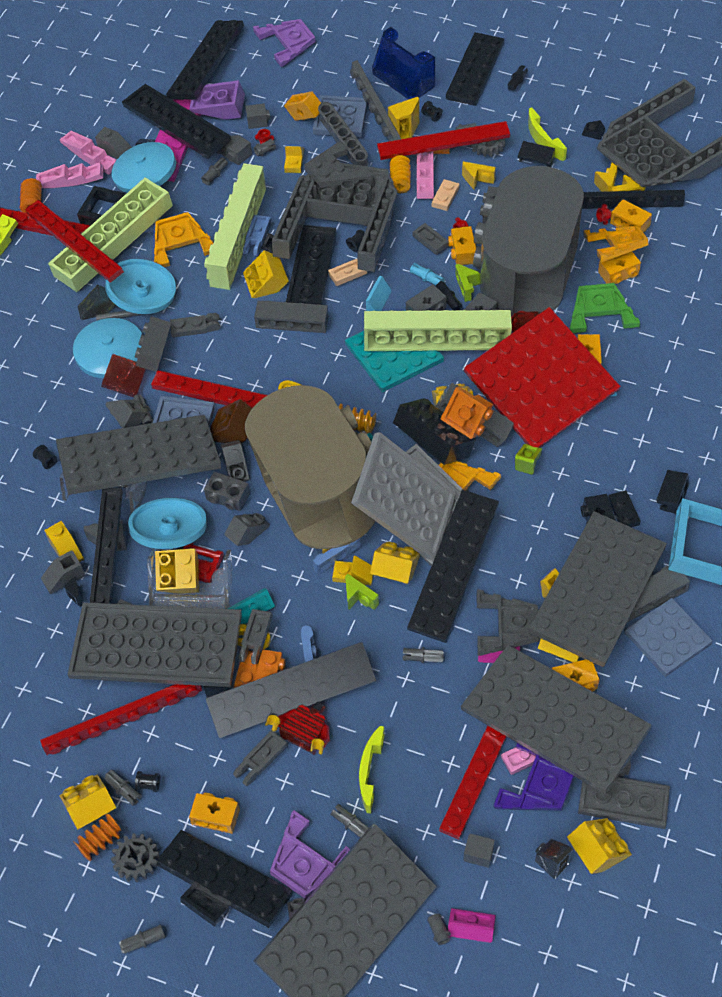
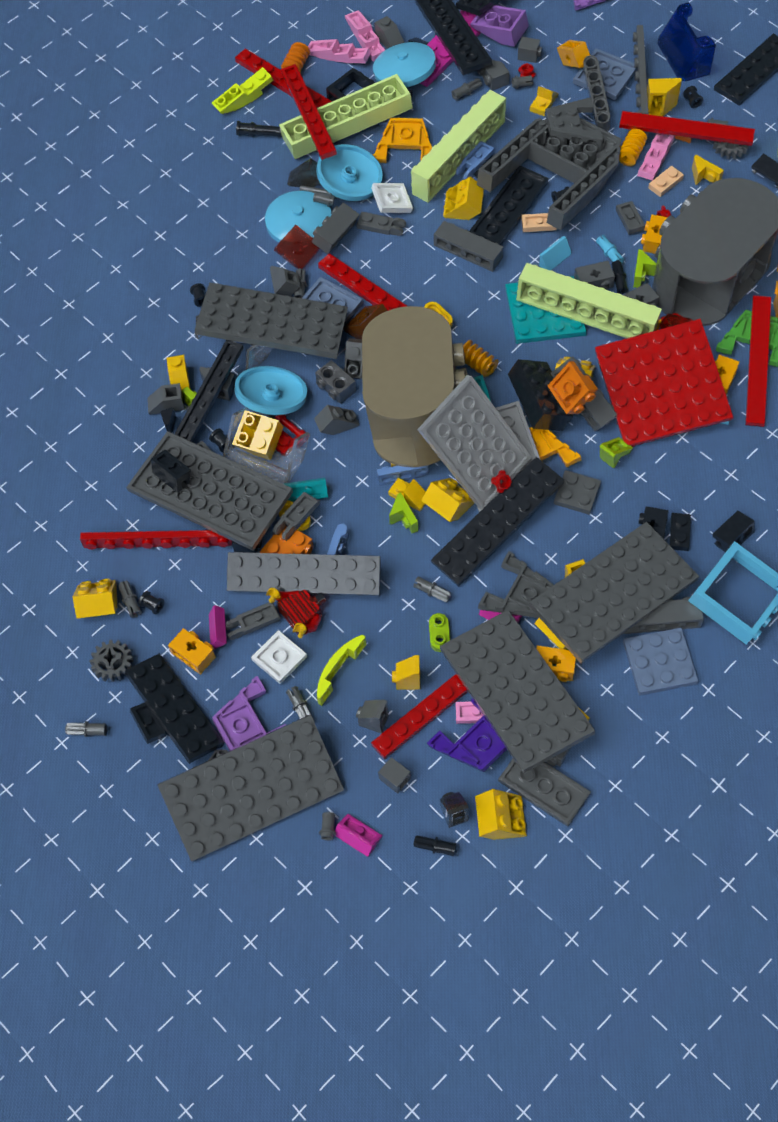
camera: 25 degrees right, 5 degrees up
orange piece [73,814,121,861] -> none
none -> black hinge [151,449,191,493]
none -> lime plate [182,387,197,407]
none -> black bush [209,428,233,452]
none -> dark pink slope [209,605,227,650]
none -> black pin [236,121,282,137]
none -> white plate [251,630,307,684]
none -> dark grey pin [313,191,335,207]
none -> dark grey slope [356,700,389,733]
none -> white plate [371,183,413,213]
none -> yellow slope [392,655,420,690]
none -> black axle [413,835,456,856]
none -> lime plate [429,613,450,652]
none -> red plate [491,470,511,493]
none -> dark grey plate [554,470,601,515]
none -> red tile [745,295,771,427]

